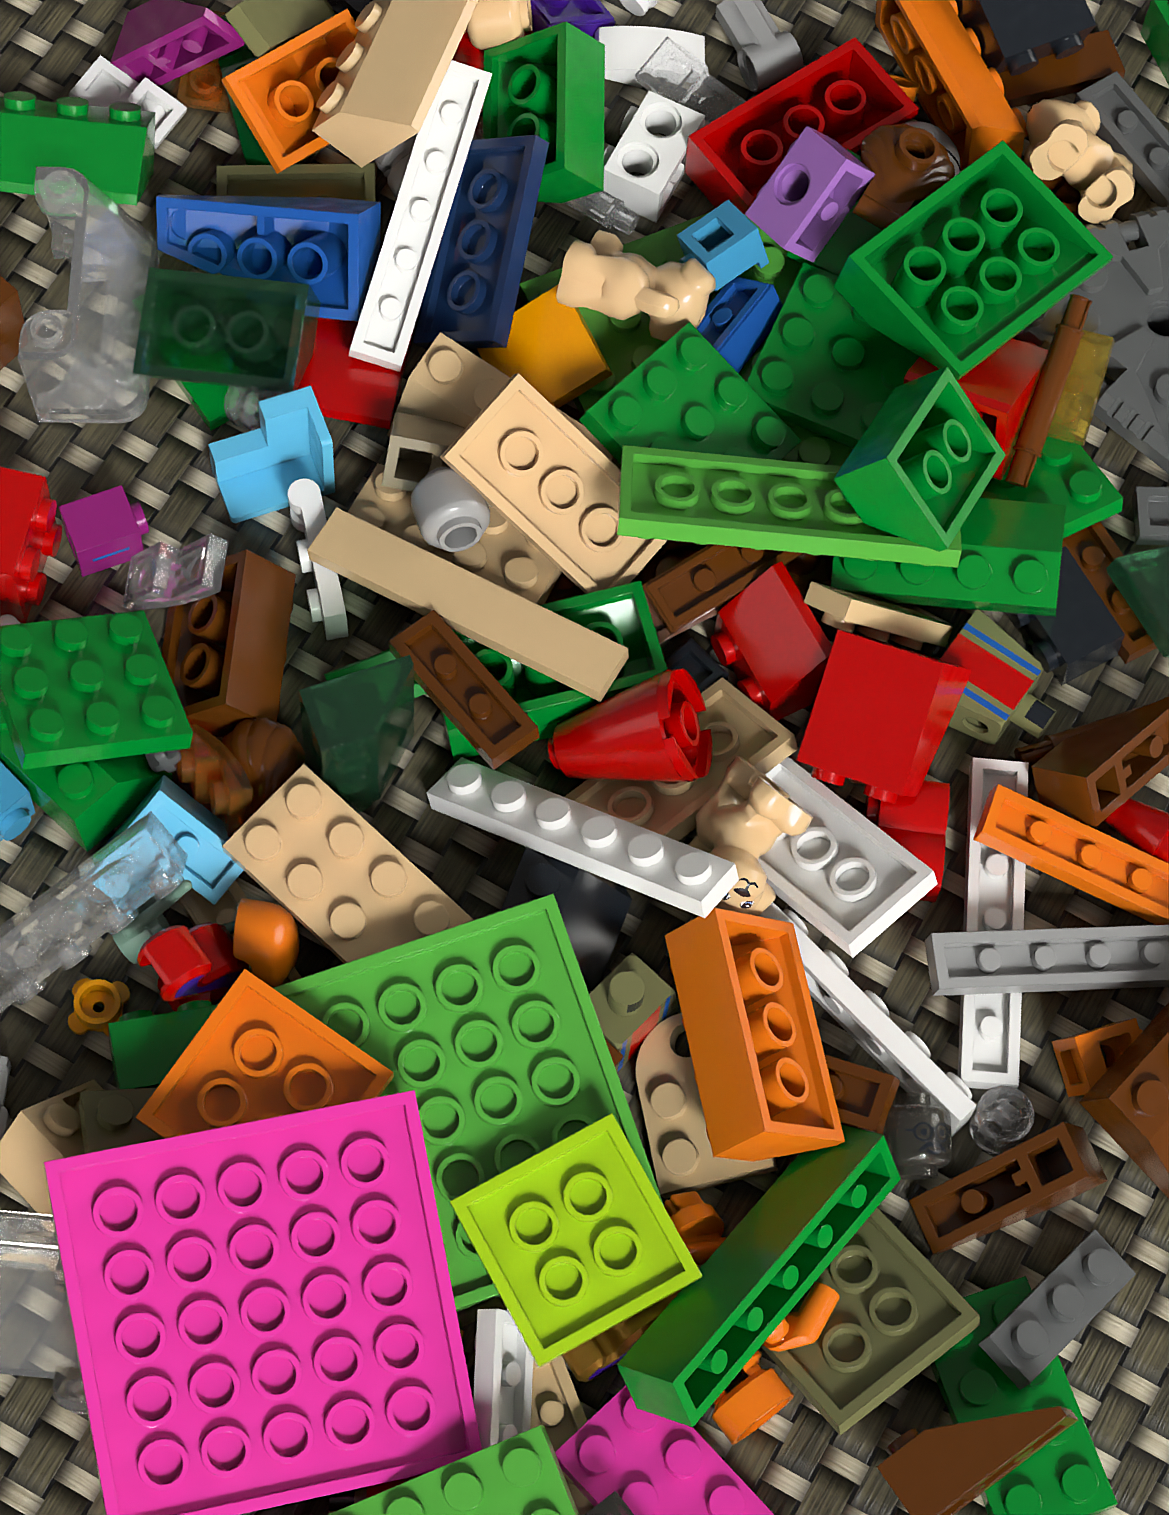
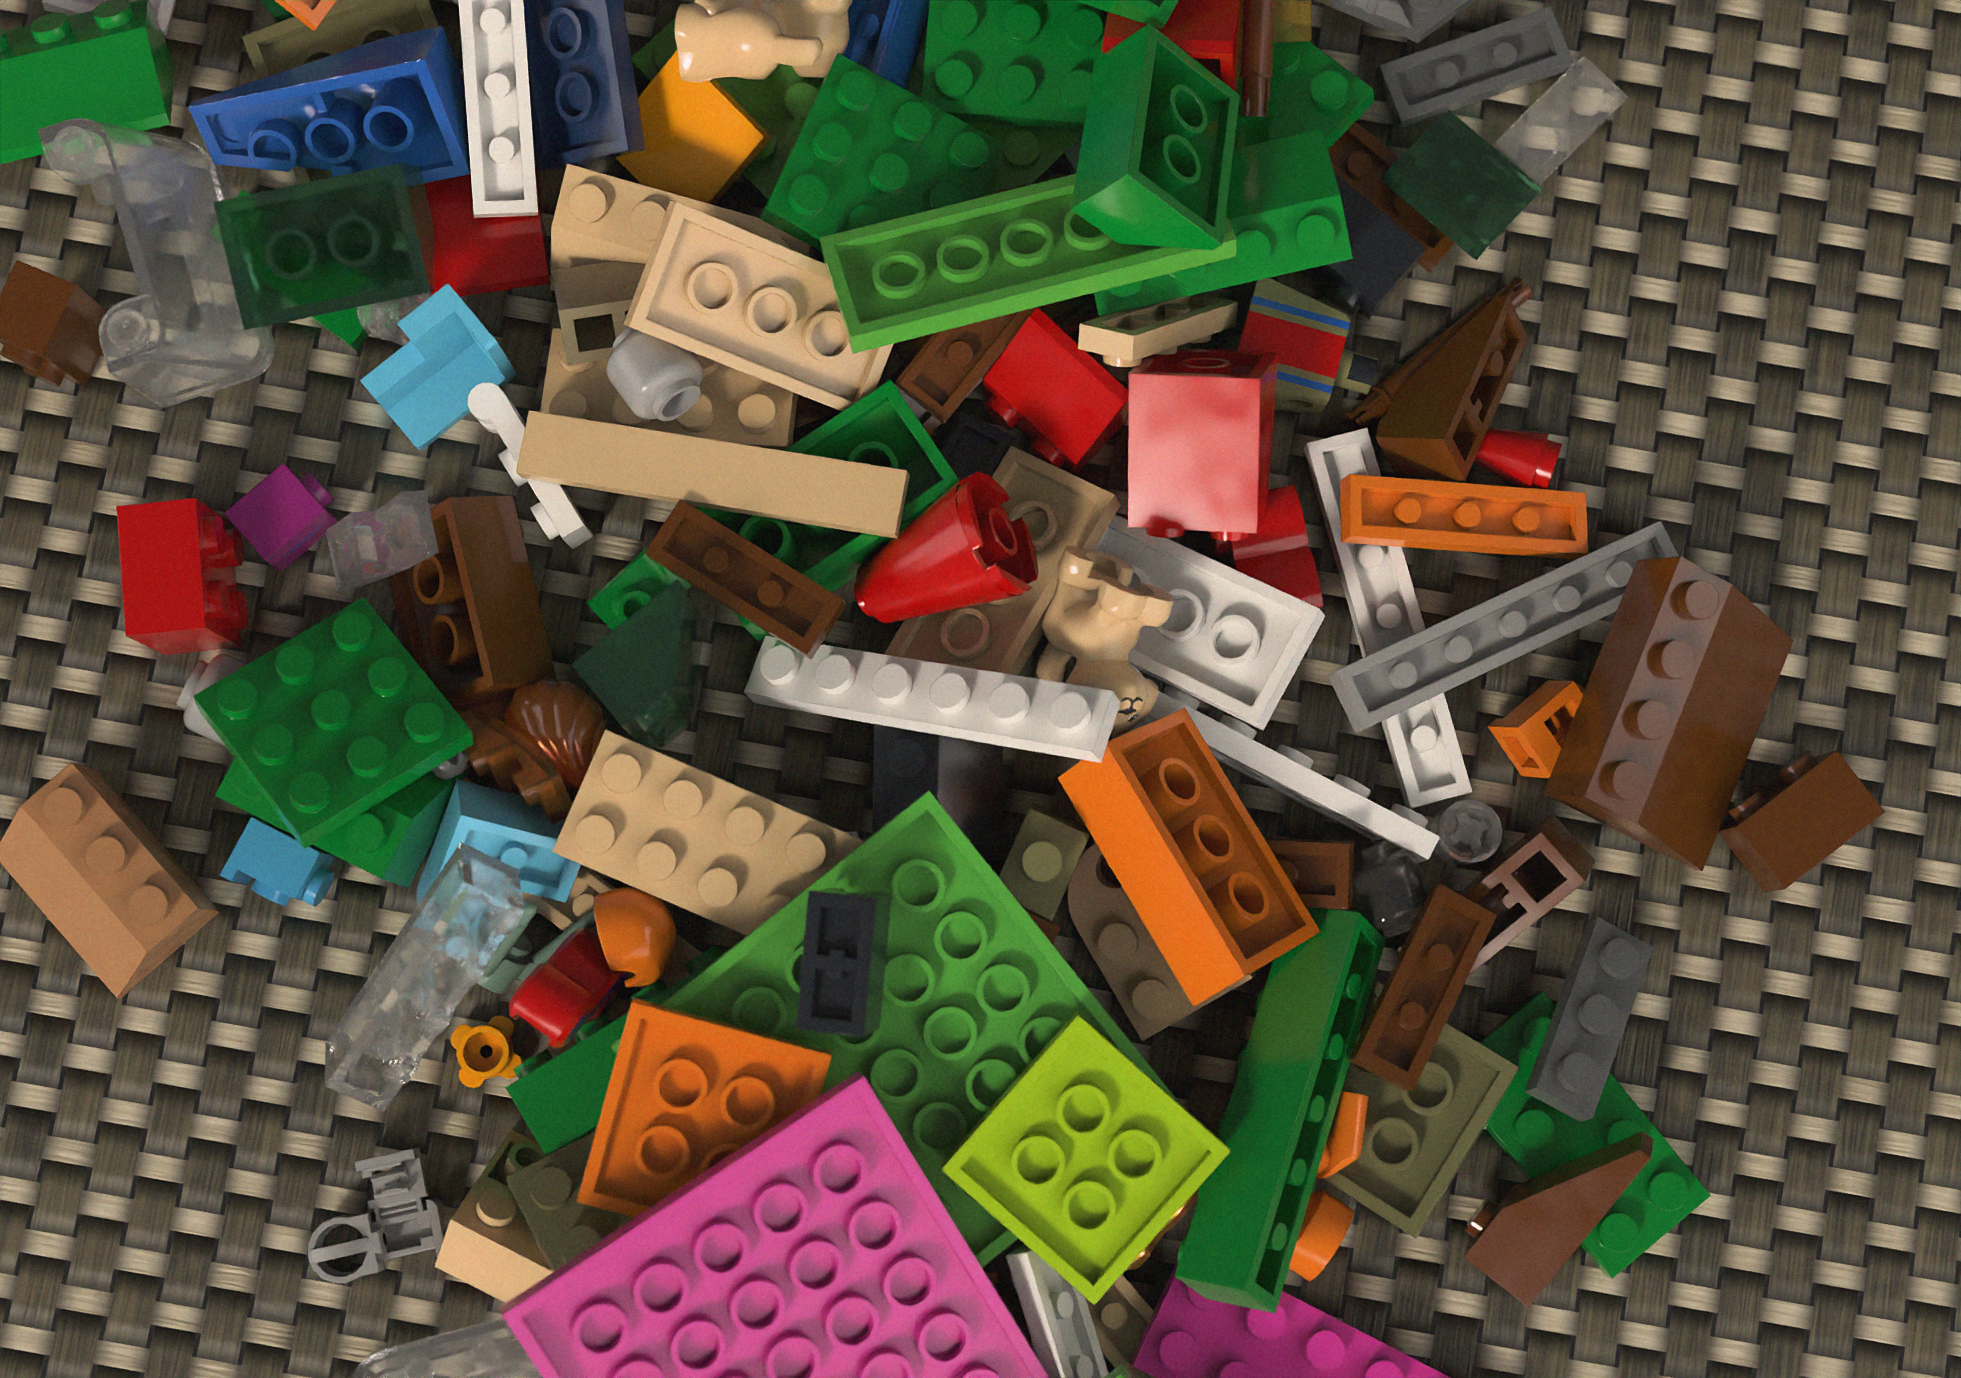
camera: 20 degrees left, 15 degrees up
orange piece [664,1191,726,1266] -> none
none -> black hinge [796,888,892,1037]
none -> reddish brown plate [1348,884,1497,1092]

